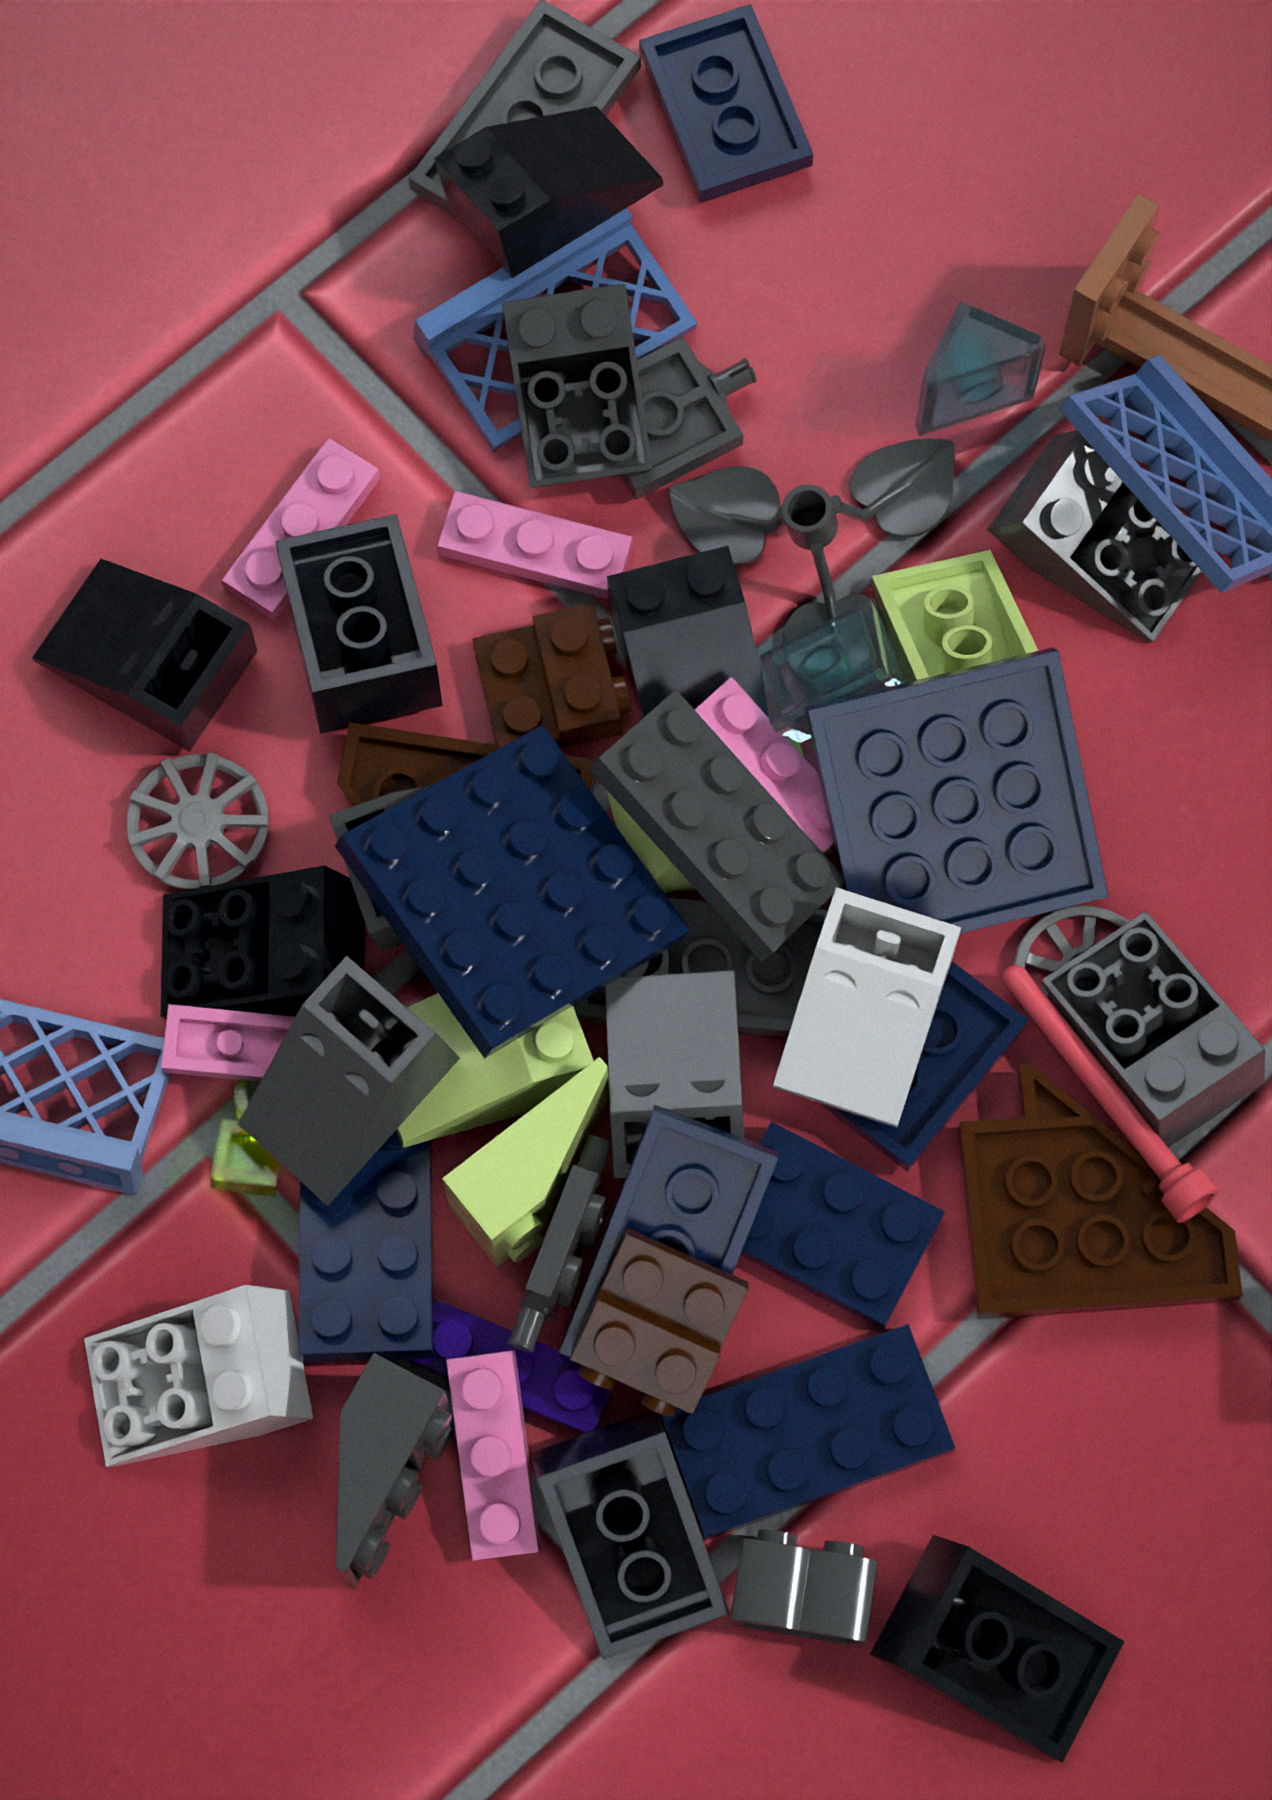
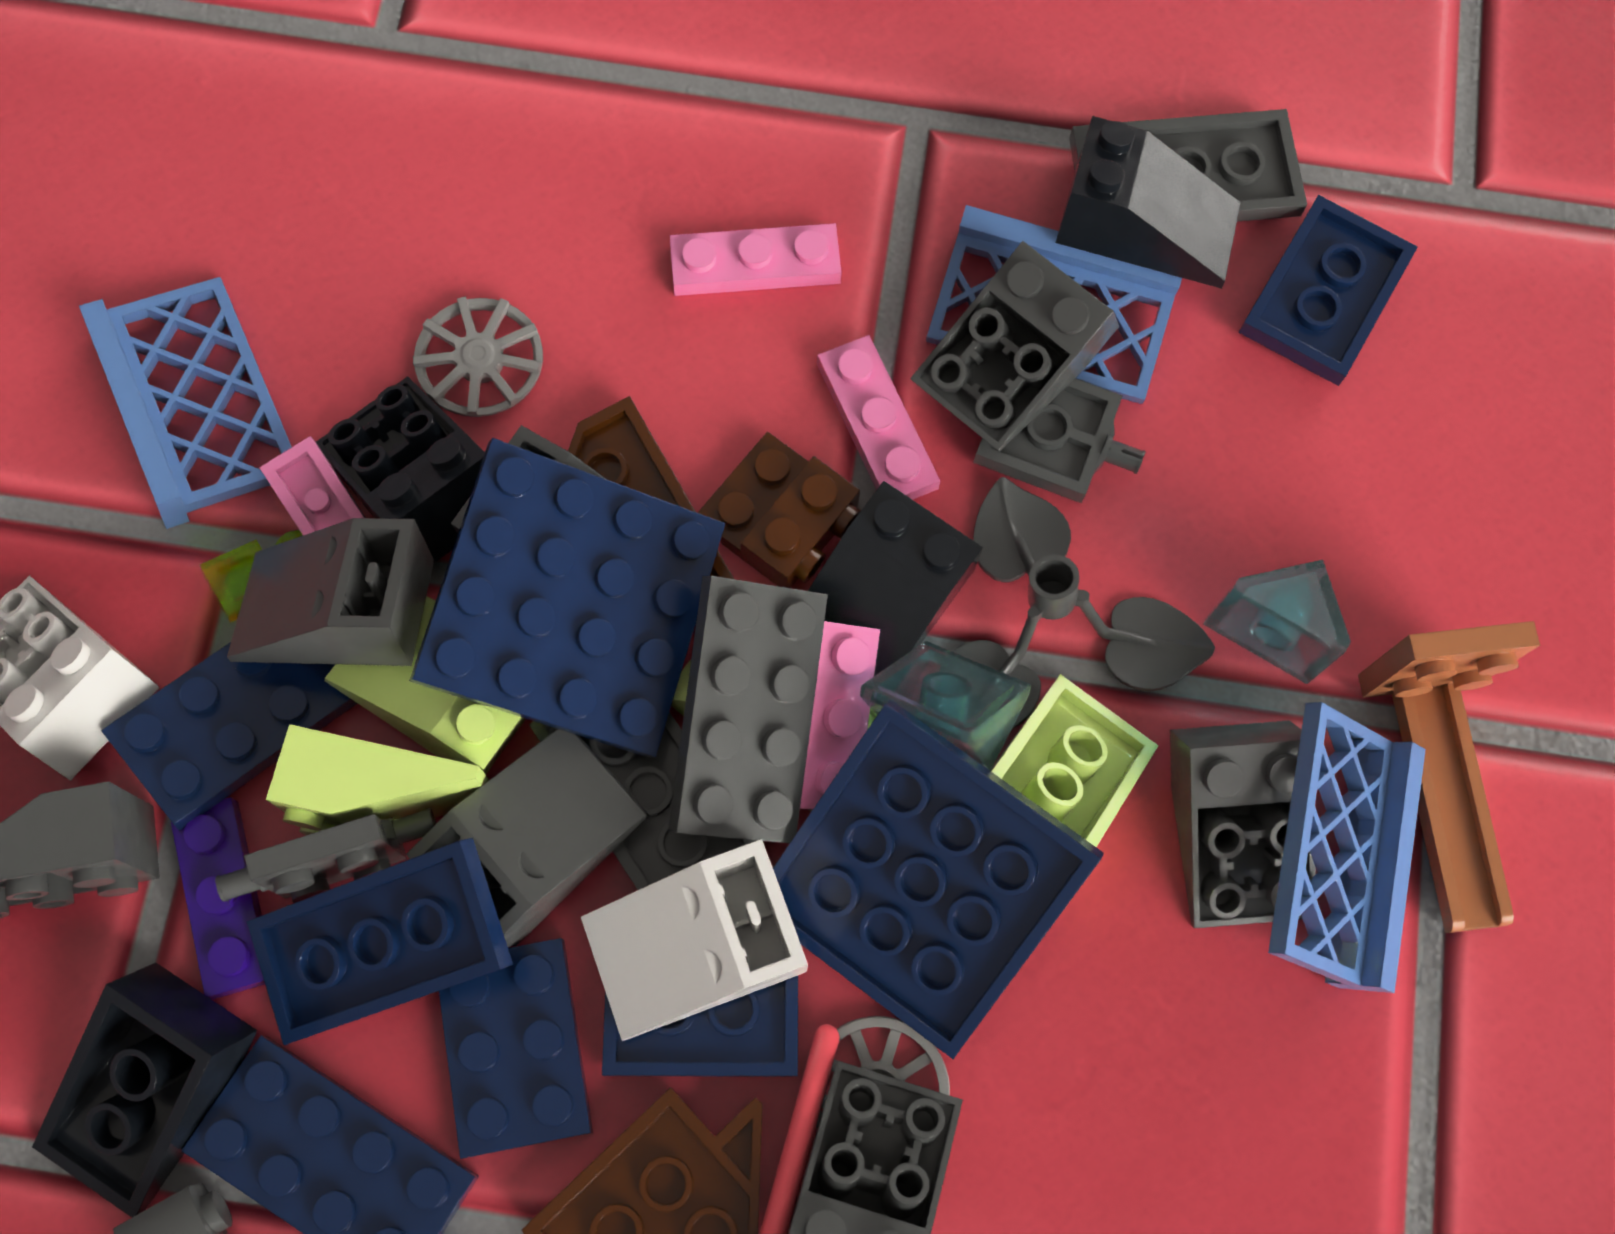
camera: 45 degrees right, 0 degrees up
black slope [32,558,258,752] -> none
black slope [275,514,443,734] -> none
bright pink plate [446,1350,541,1561] -> none
reddish brown plate [570,1228,749,1417] -> none

